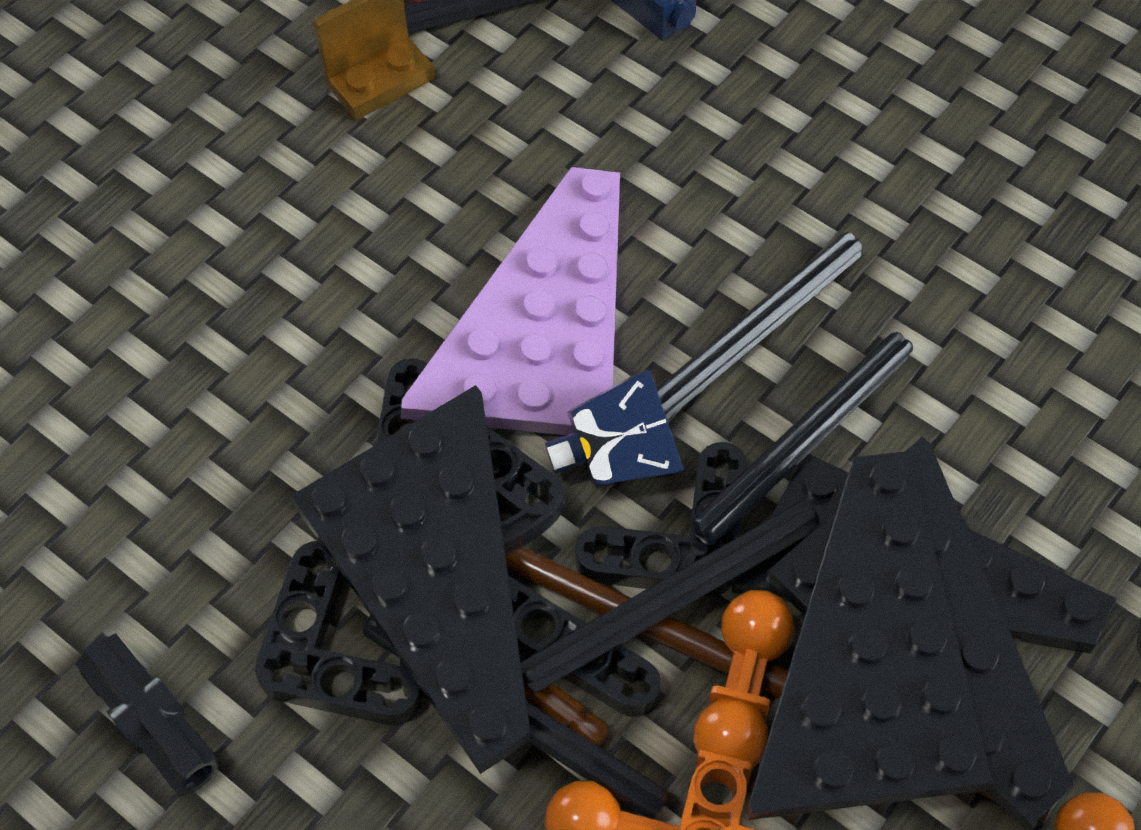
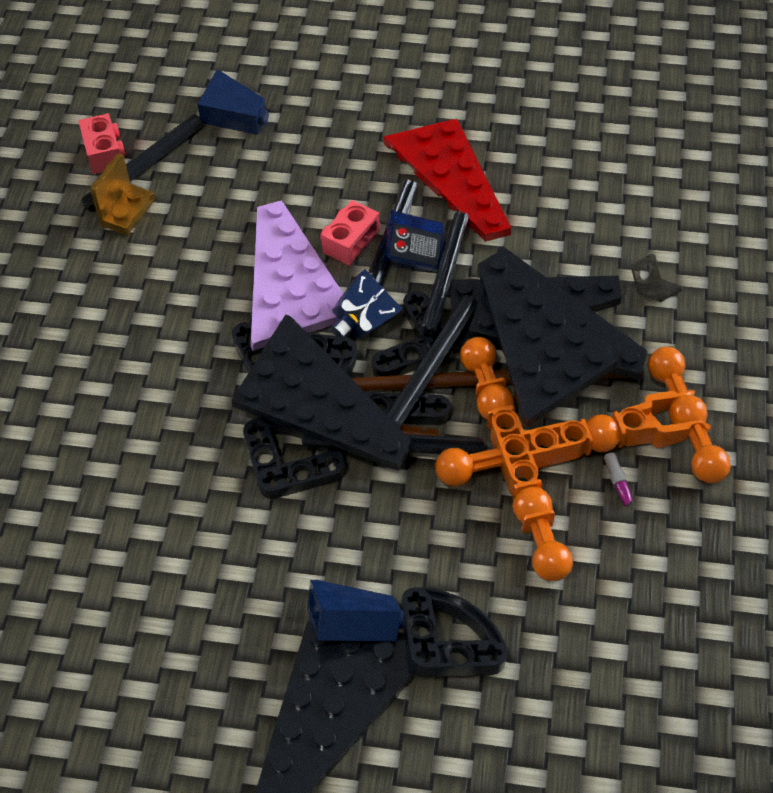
camera: 30 degrees left, 5 degrees down
black piece [75,633,220,797] -> none
none -> coral brick [320,200,380,266]
none -> red wing [383,118,511,242]
none -> slope [384,210,444,273]

